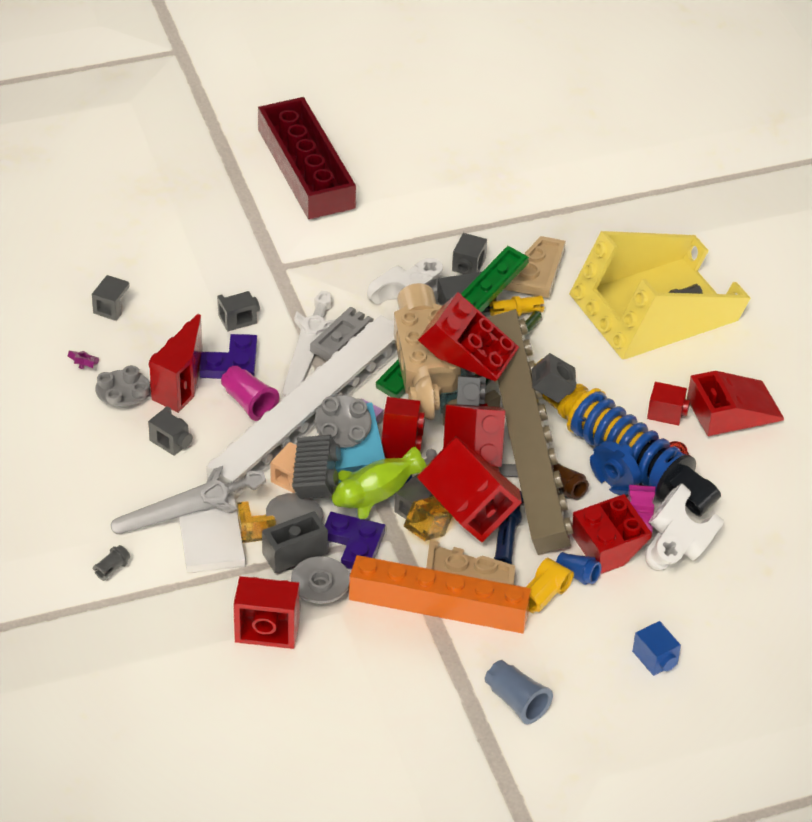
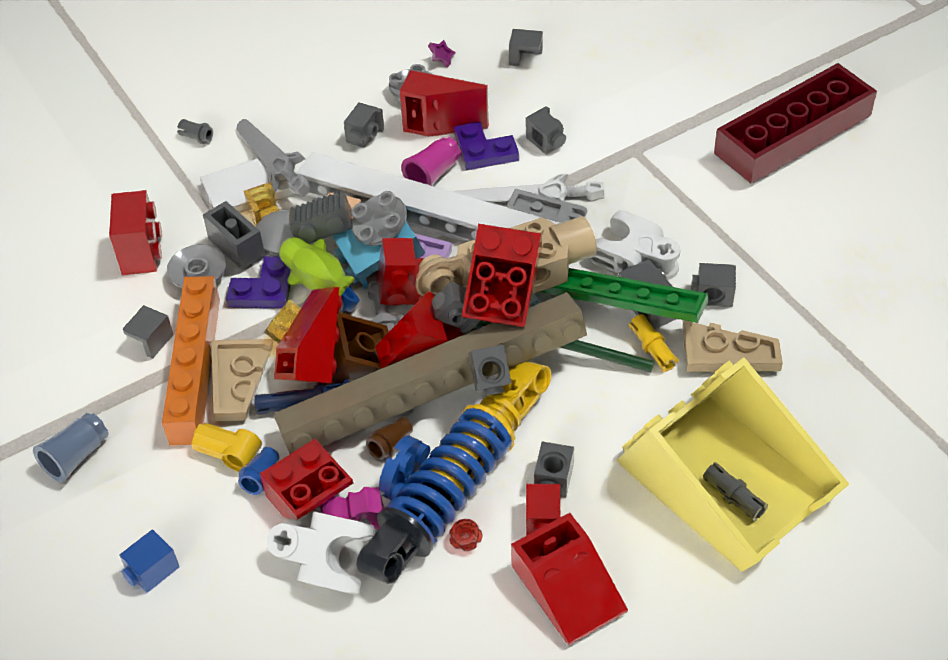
camera: 80 degrees right, 5 degrees up
none -> dark grey panel [122,305,174,359]
none -> dark grey brick [534,441,574,498]

